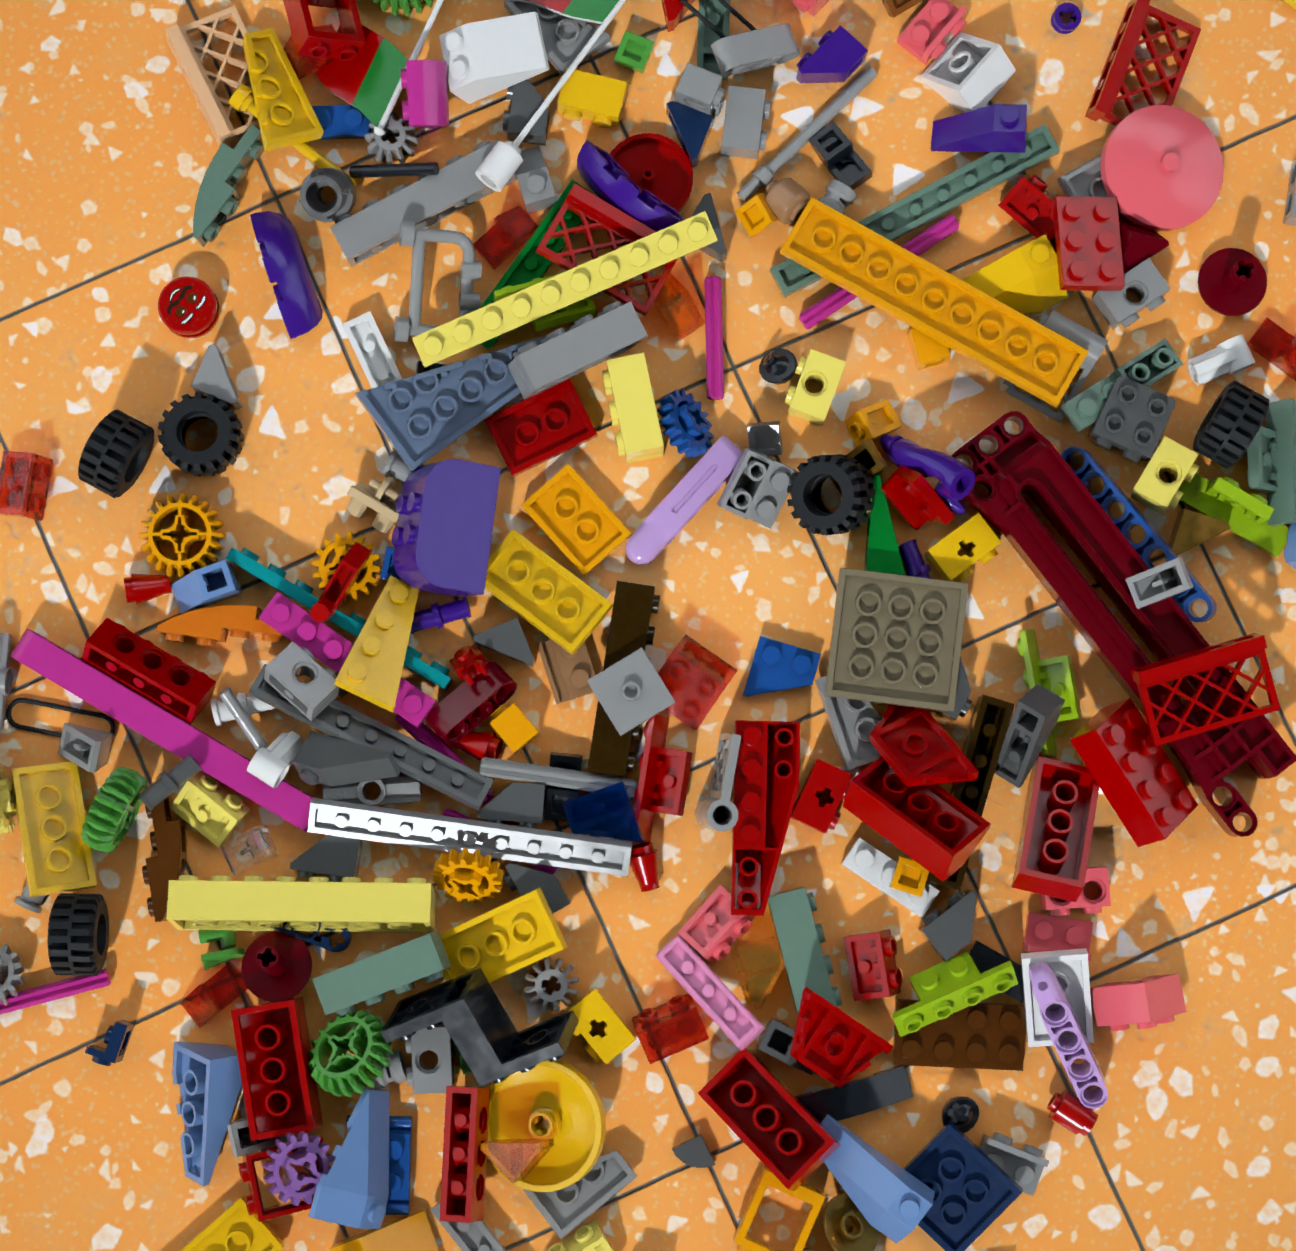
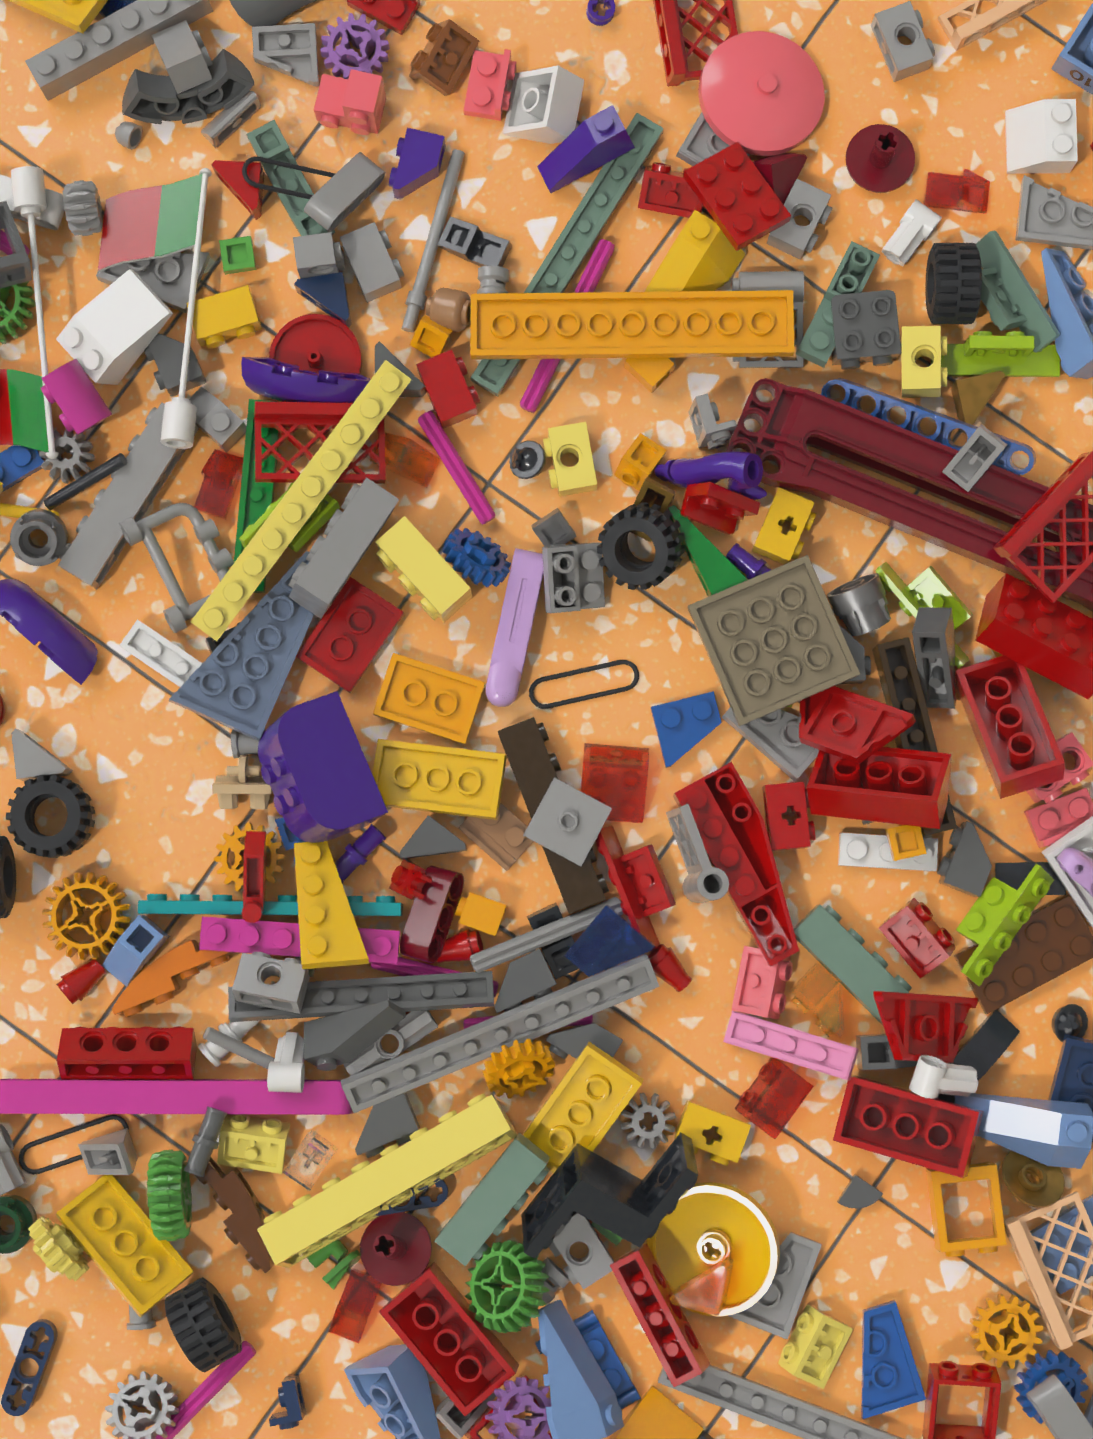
camera: 30 degrees left, 0 degrees up
none -> red brick [416,349,481,429]
none -> black piece [529,660,639,709]
none -> light grey bracket [688,393,737,450]
none -> flat silver piece [827,573,891,636]
none -> white piece [909,1055,979,1099]

